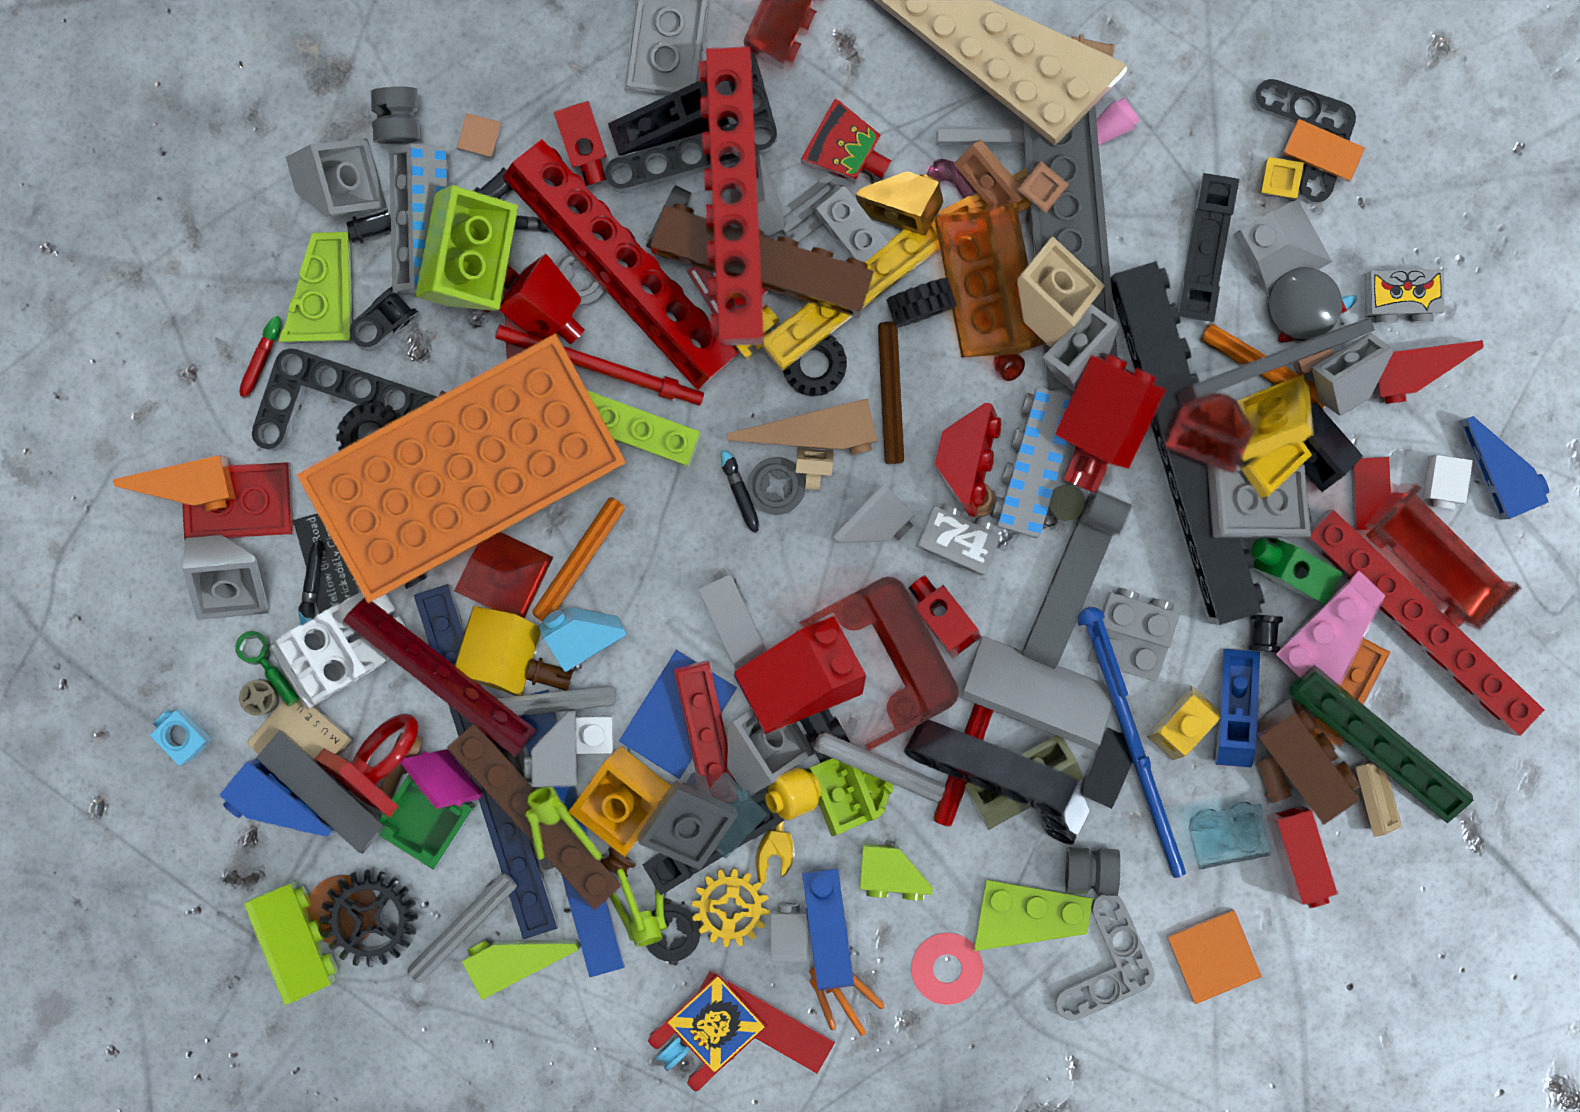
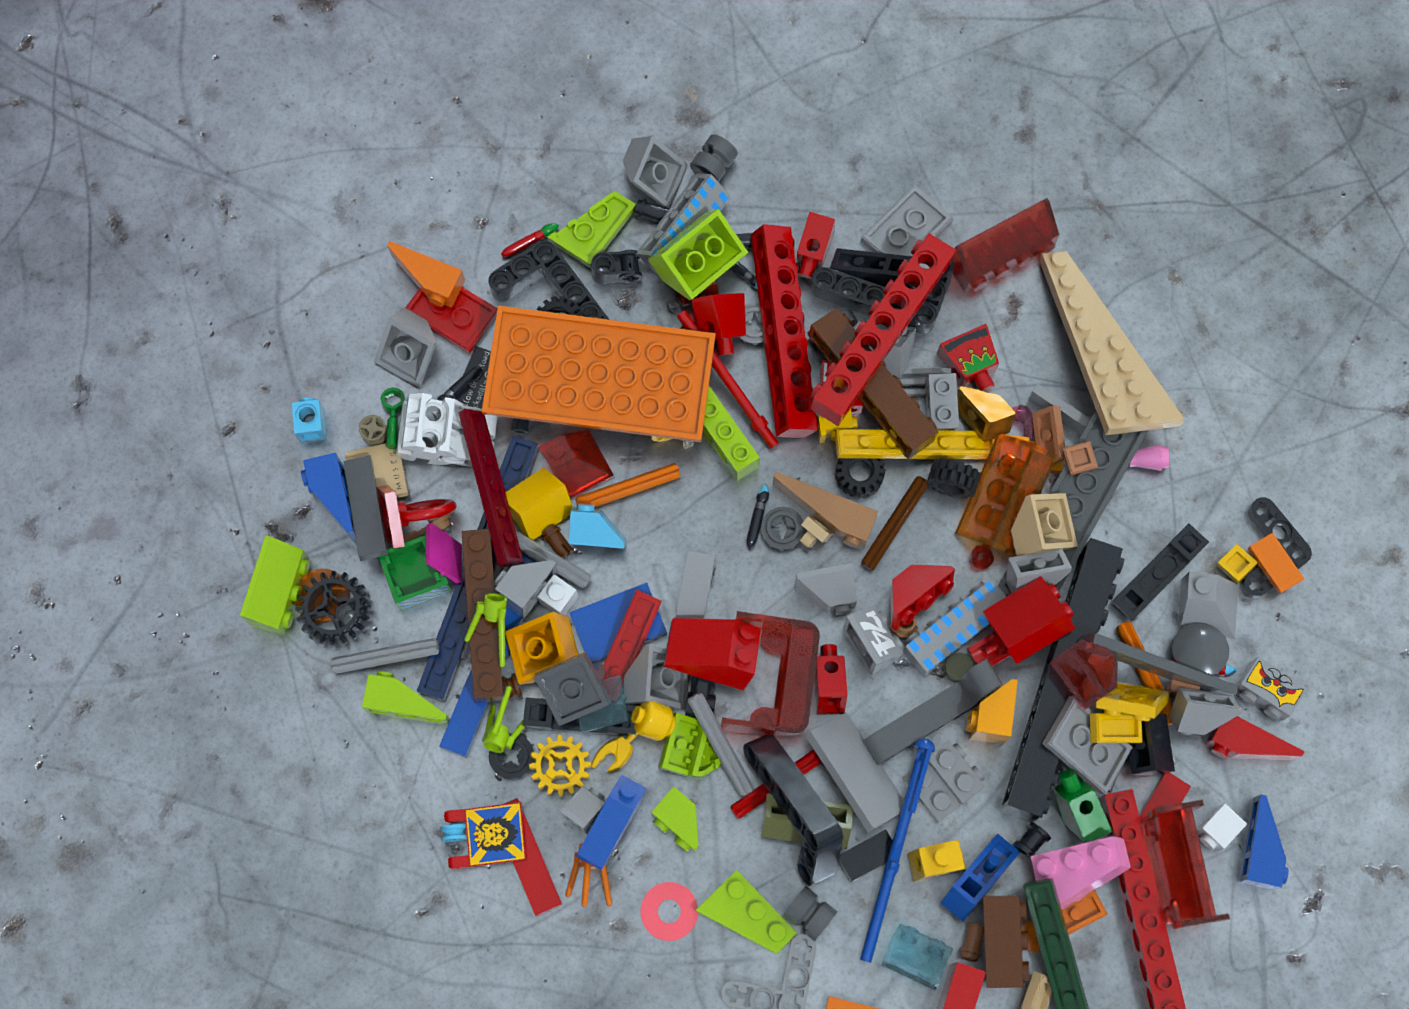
camera: 35 degrees right, 15 degrees down
nougat tile [457,113,502,159] -> none
none -> light orange slope [966,679,1018,745]

